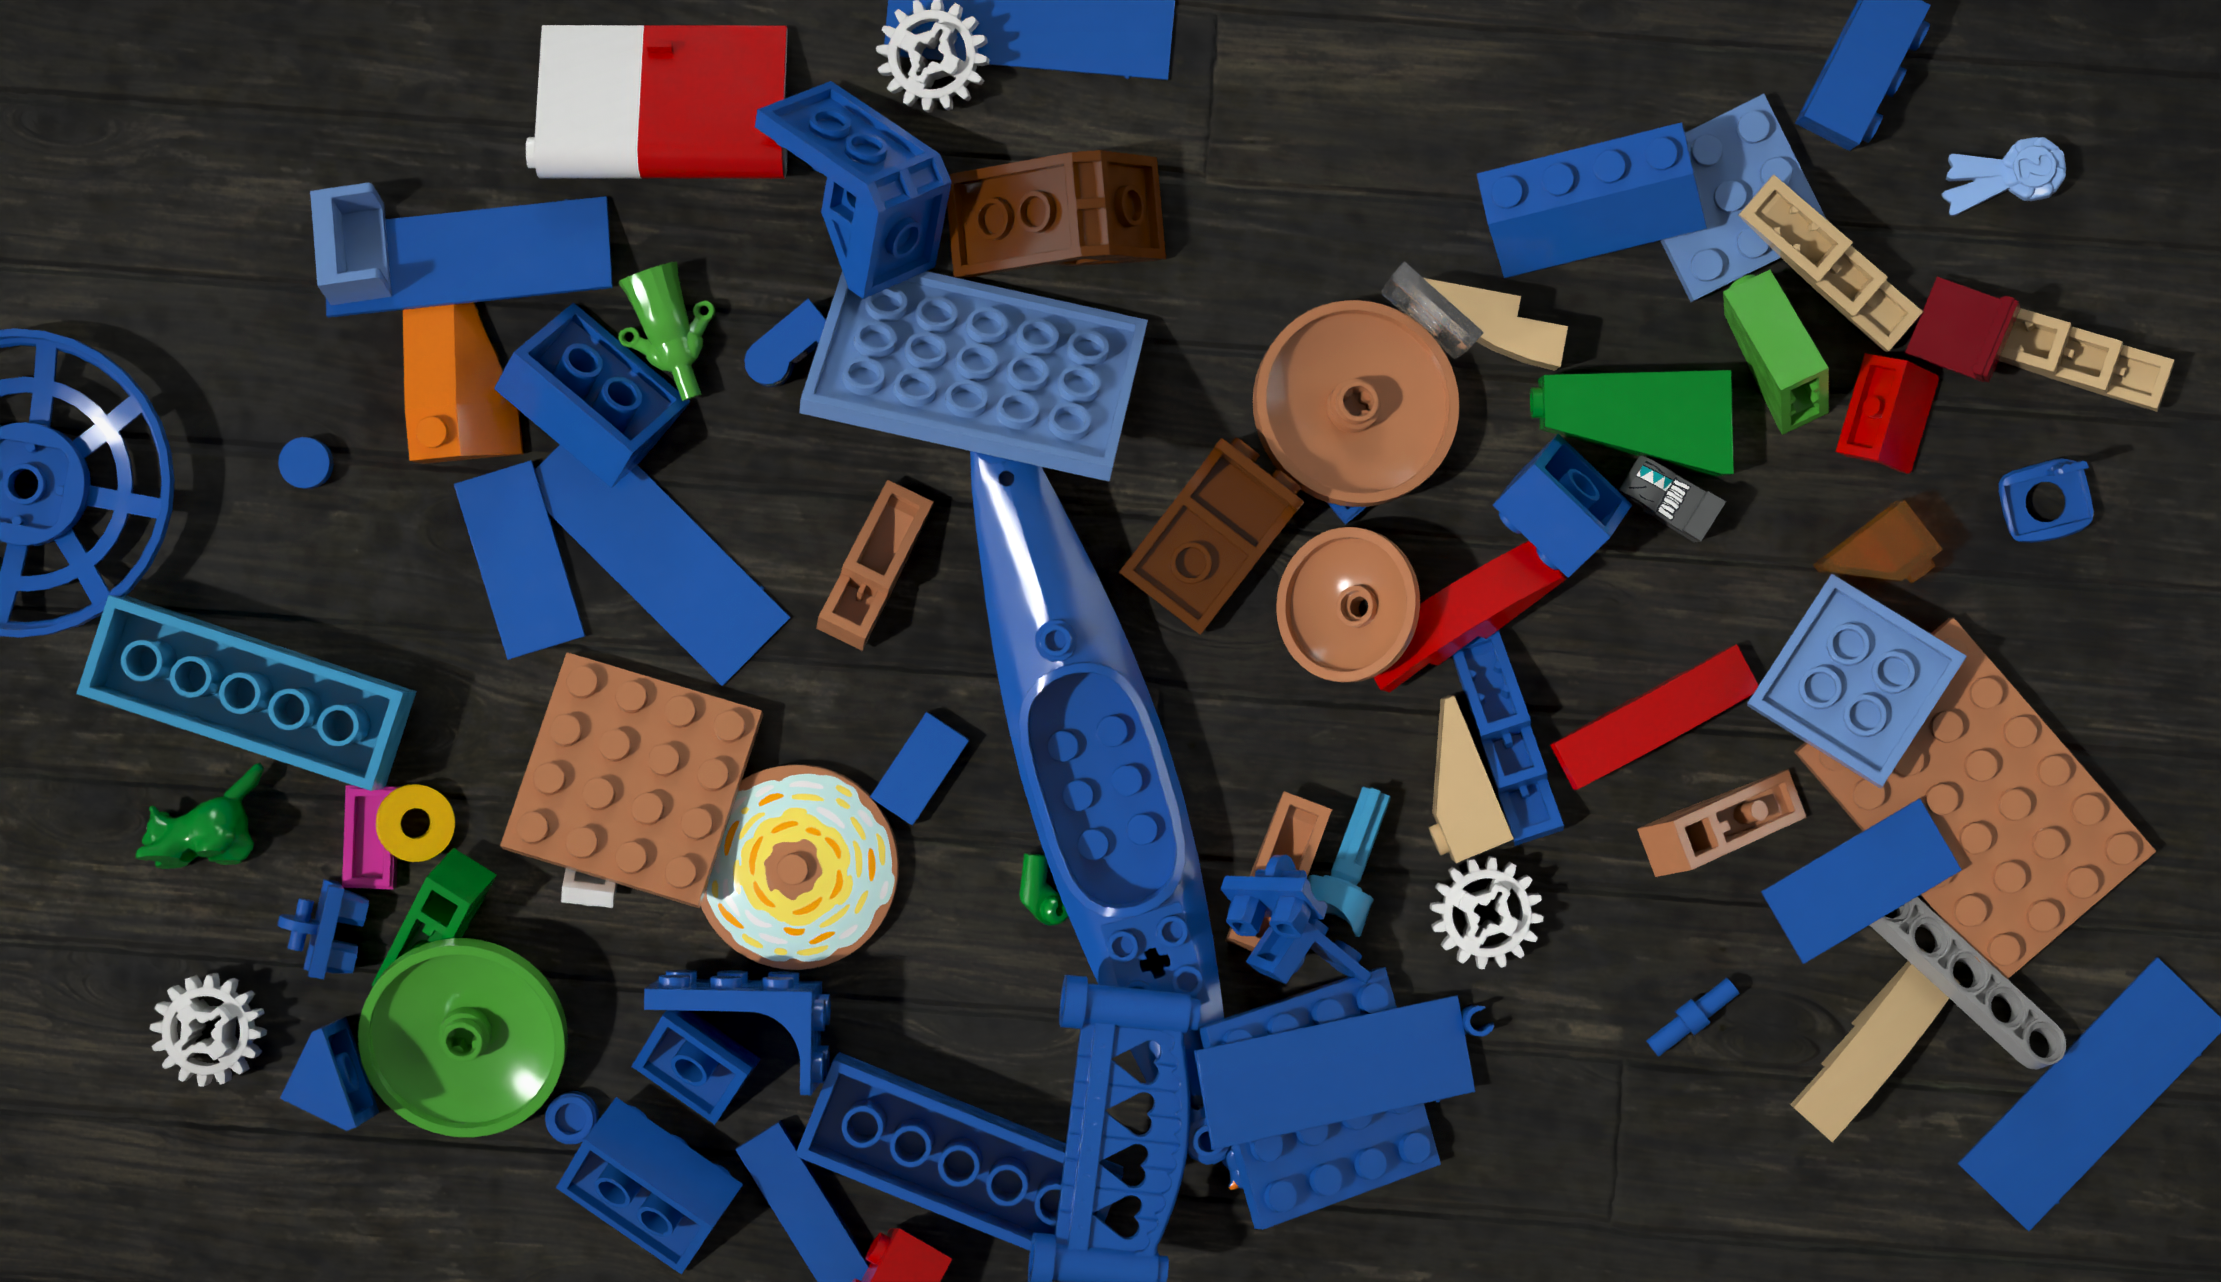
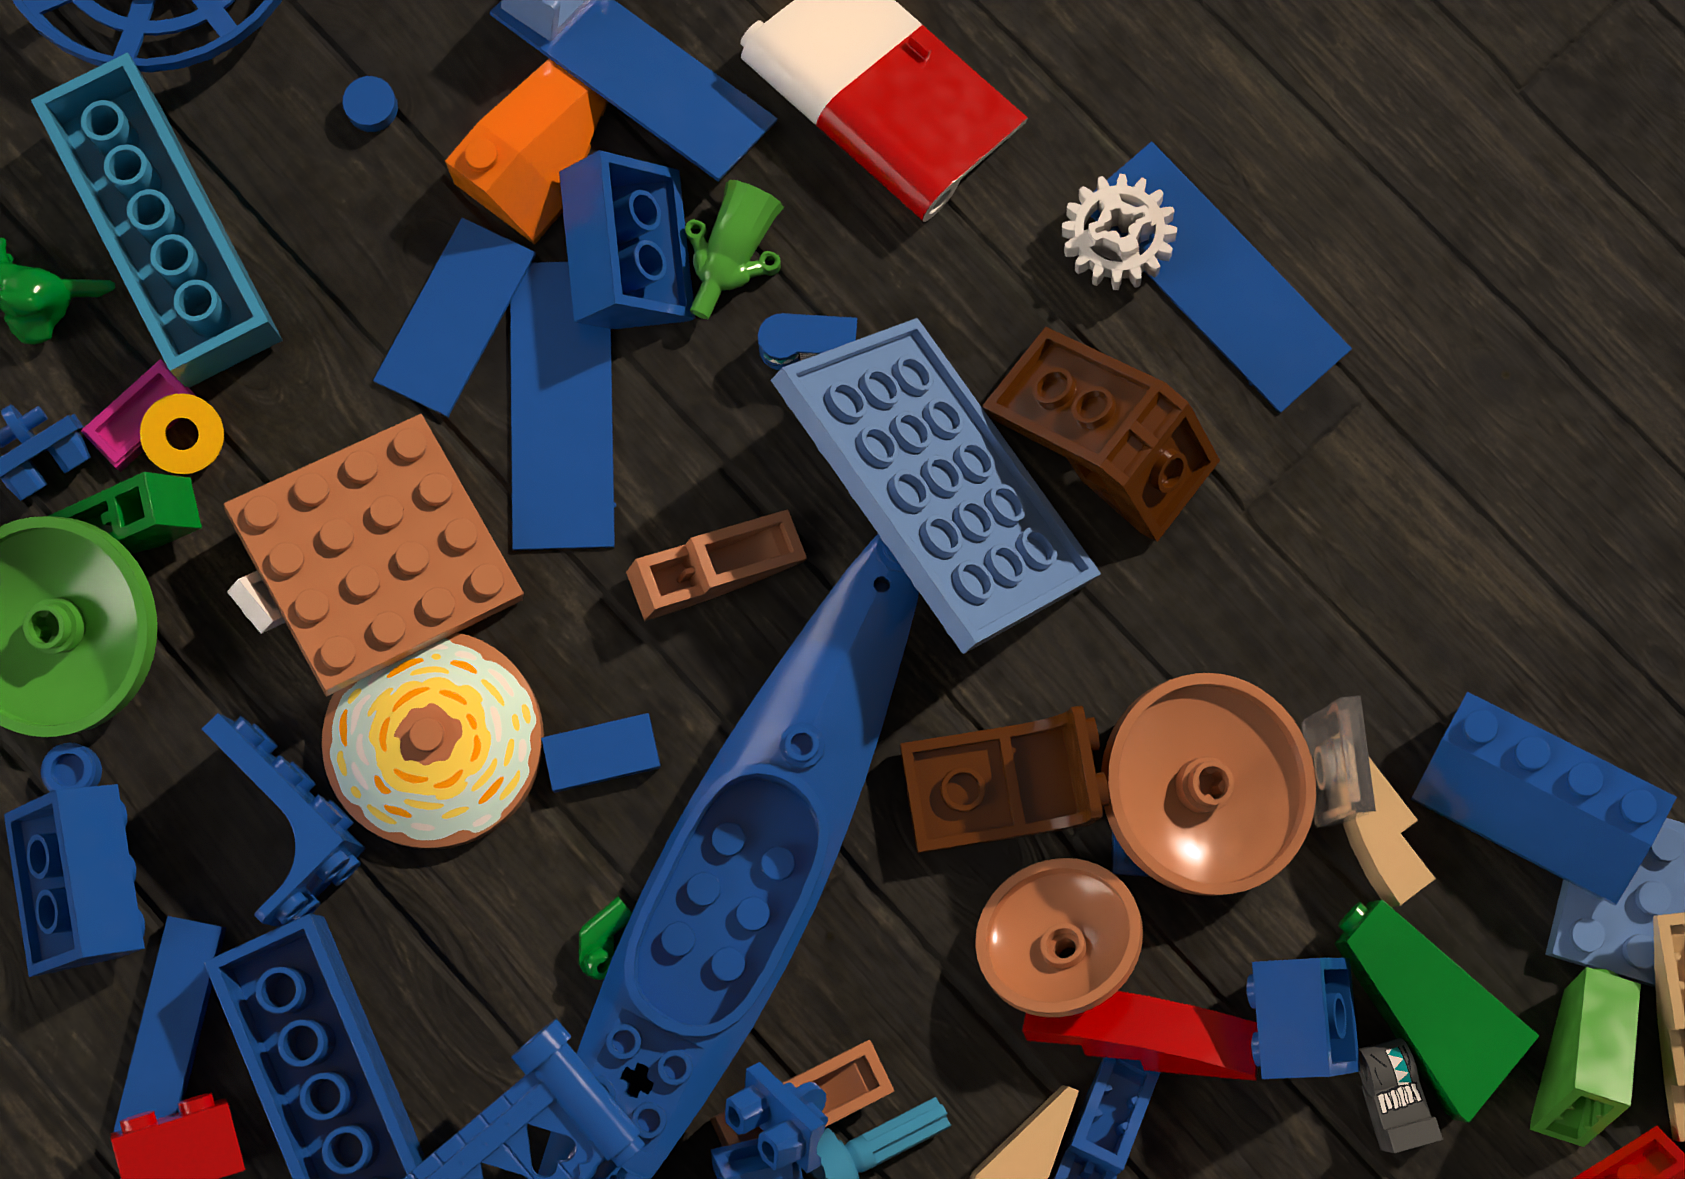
camera: 40 degrees right, 10 degrees down
blue slope [631,1010,761,1125] -> none
blue bracket [755,81,952,299] -> none

